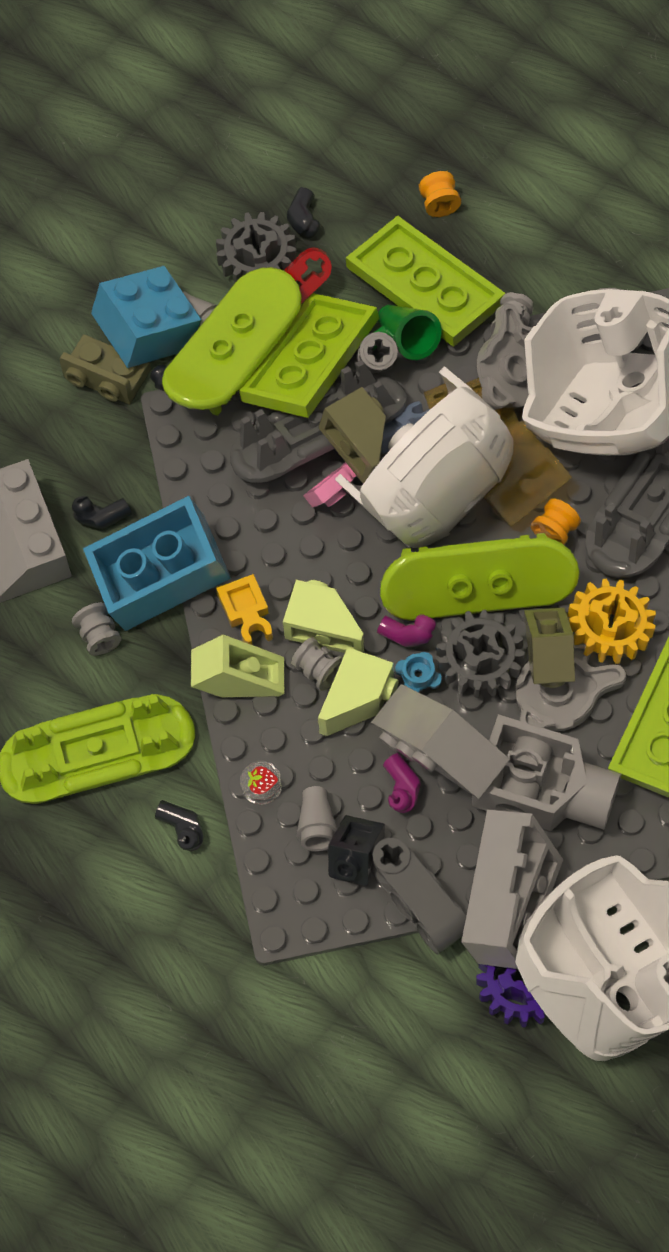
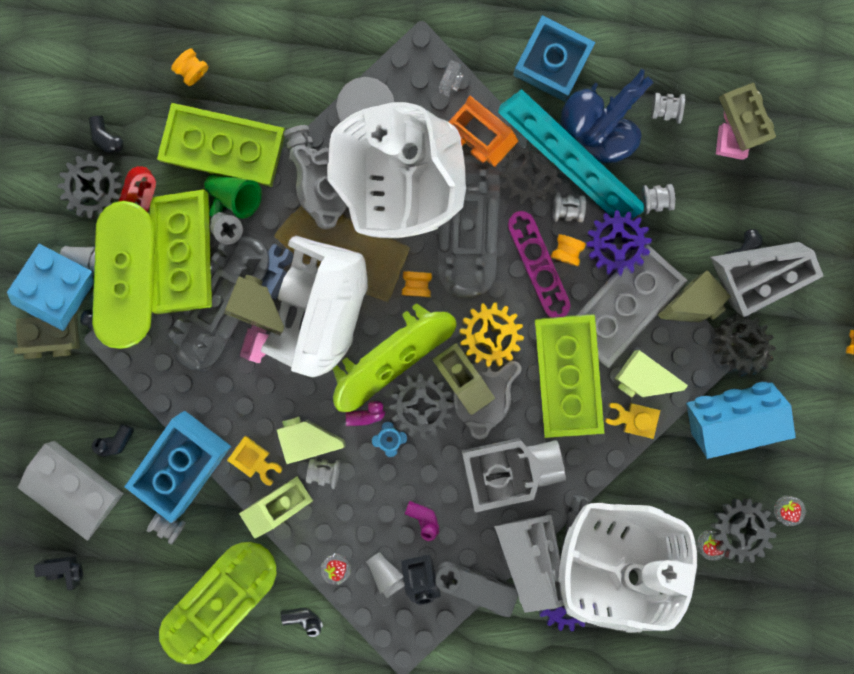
camera: 30 degrees left, 25 degrees up
yellowish green slope [318,647,399,736] -> none
light grey wedge [371,684,510,799] -> none

